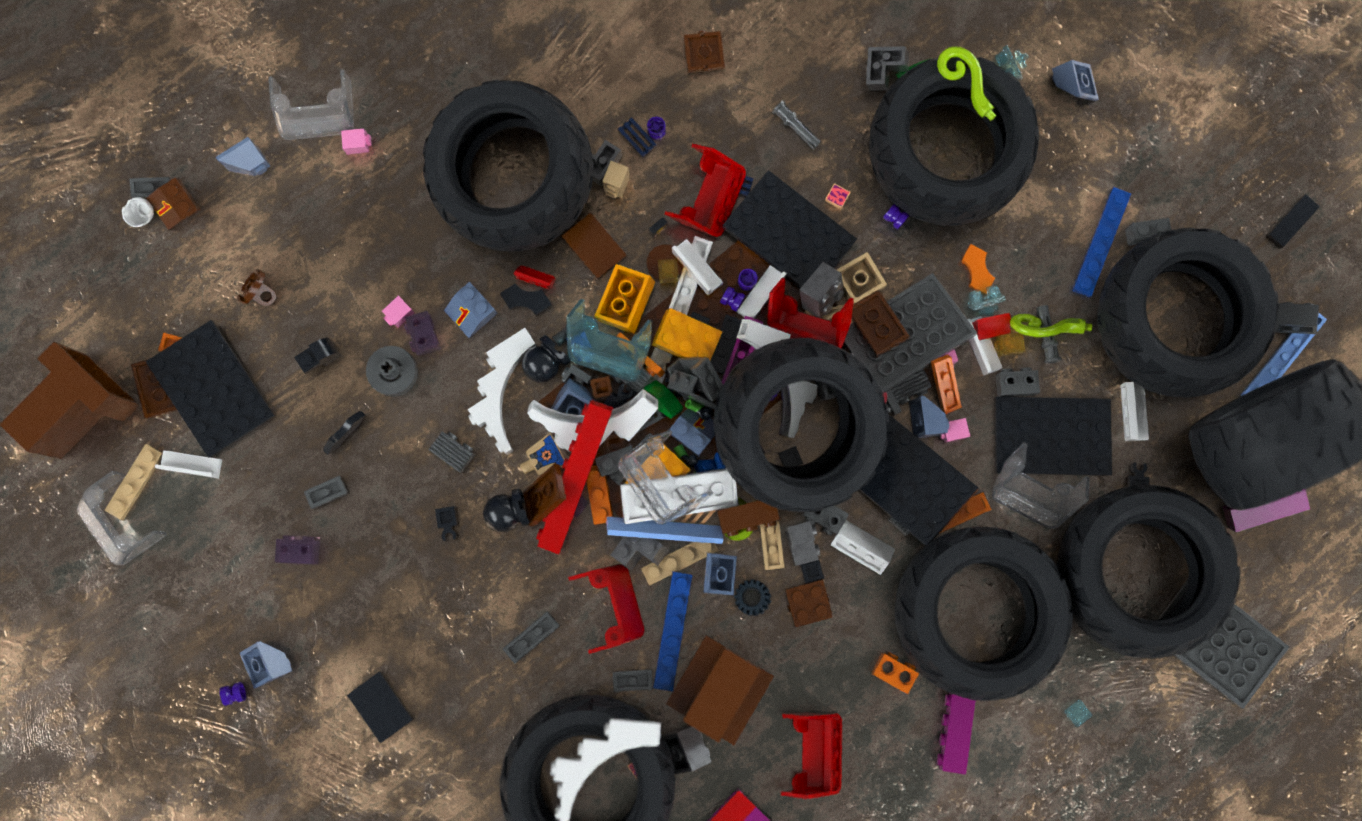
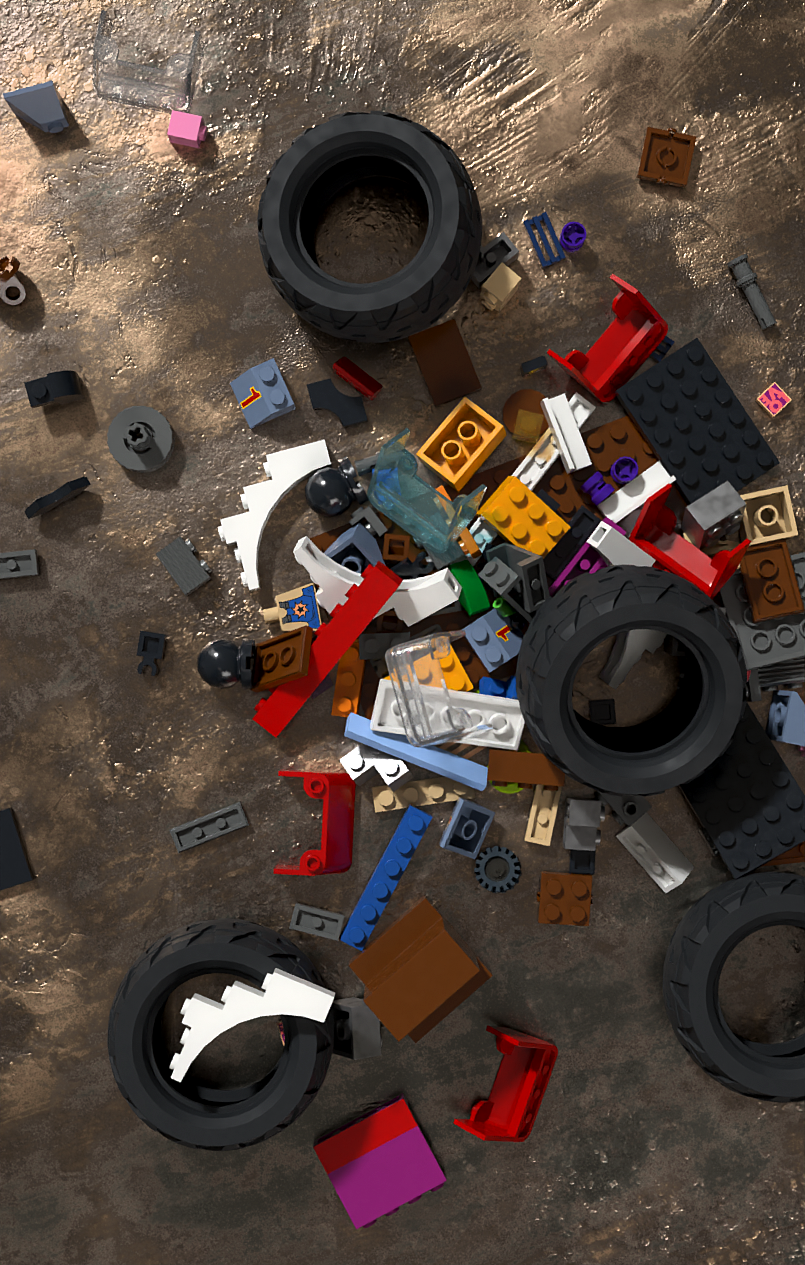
camera: 15 degrees right, 5 degrees up
bright pink brick [382,296,415,328] -> none
clear purple brick [404,311,441,356] -> none
arm [673,444,698,468] -> none
orange brick [871,652,919,694] -> none
magenta brick [937,693,976,775] -> none

